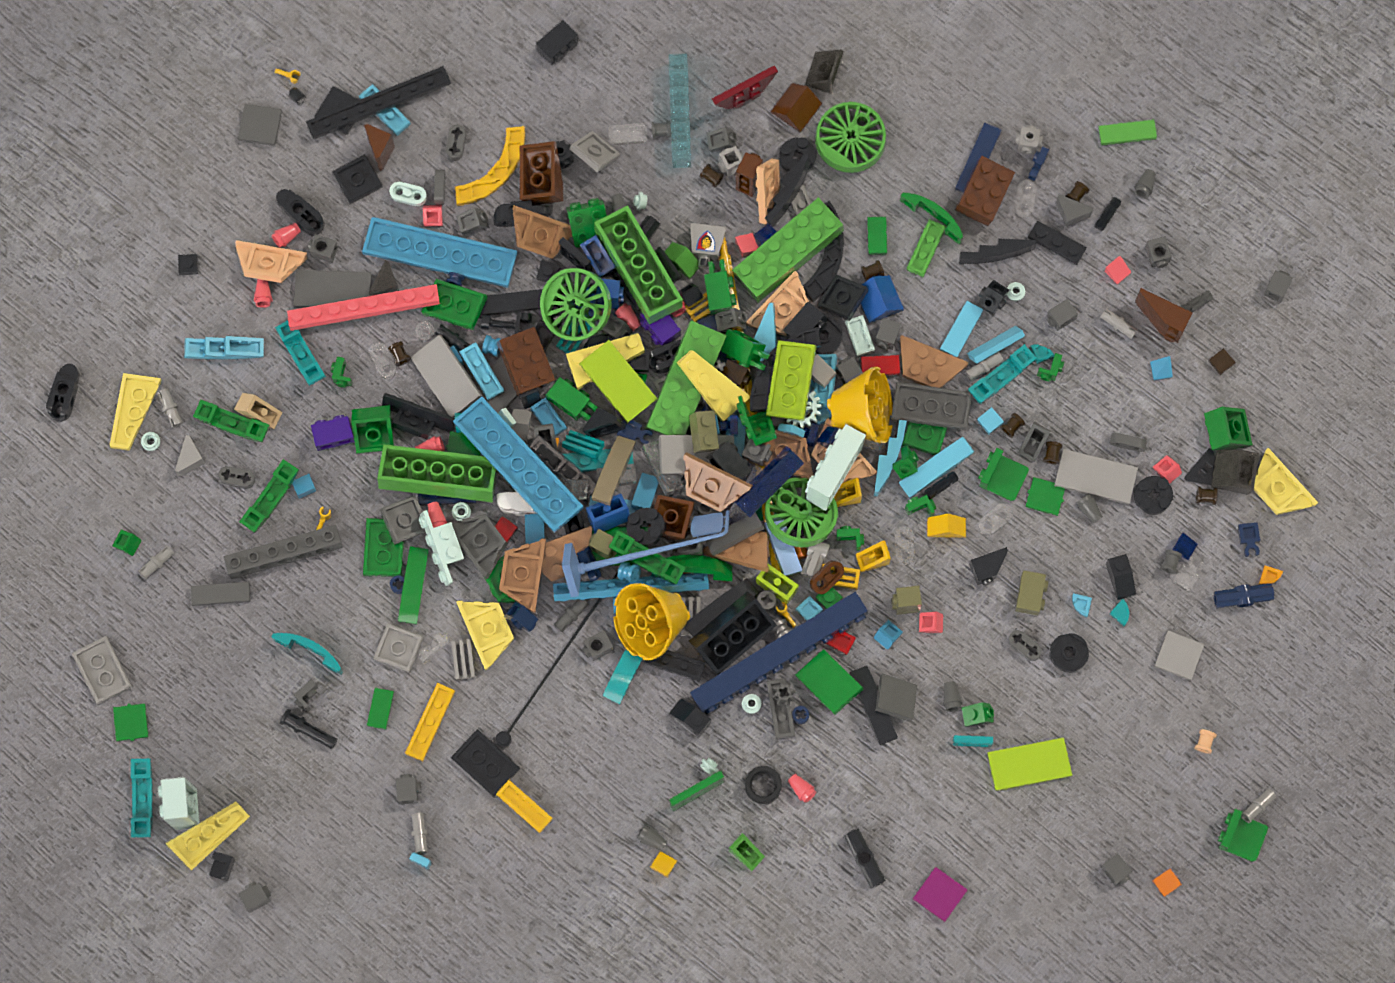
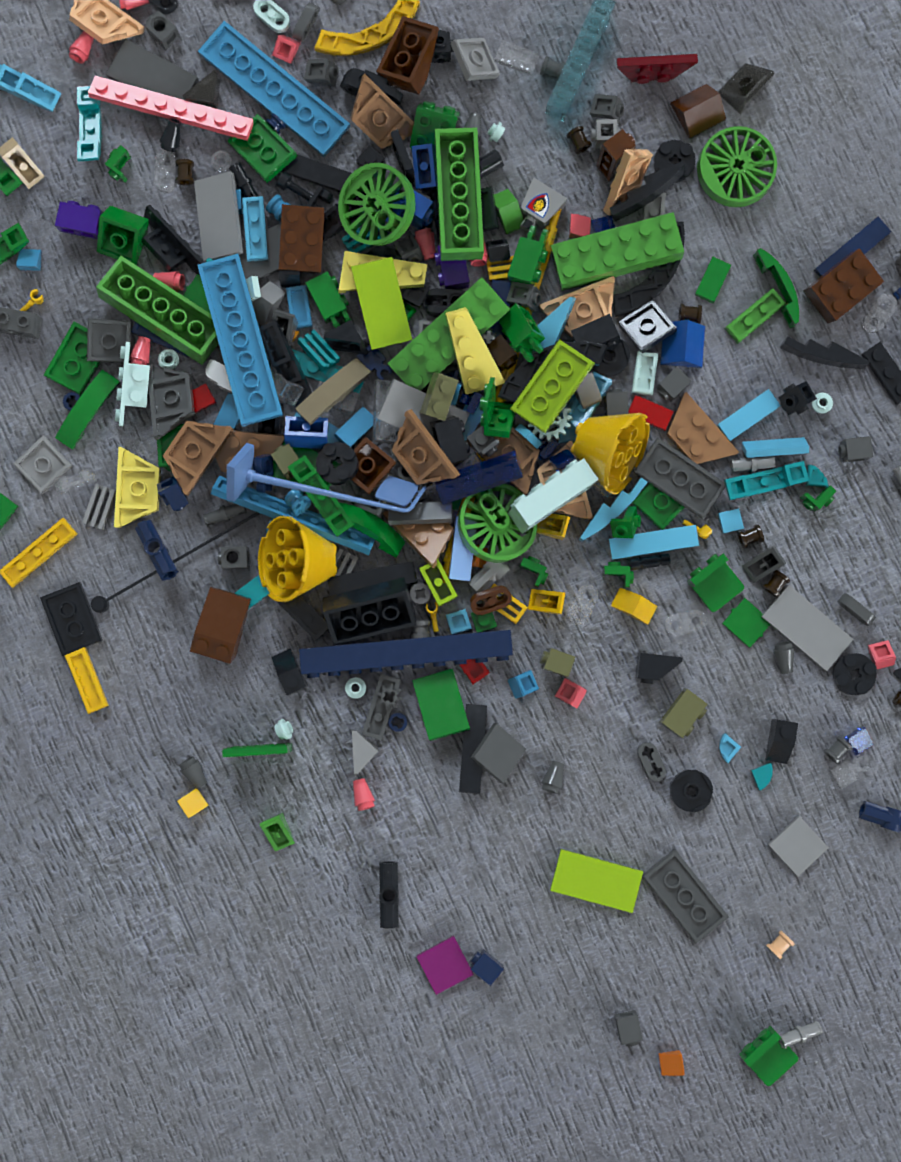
camera: 25 degrees right, 10 degrees up
black tyre [745,766,782,804] -> none
teal tile [953,735,993,747] -> none
bracket [961,702,994,727] -> none
none -> dark blue piece [135,520,179,581]
none -> black cone [159,118,181,152]
none -> reddish brown slope [190,587,251,664]
none -> light grey slope [352,730,379,774]
none -> dark blue brick [470,949,504,986]
none -> dark grey tile [642,849,729,943]
none -> yellow hand [682,520,712,539]

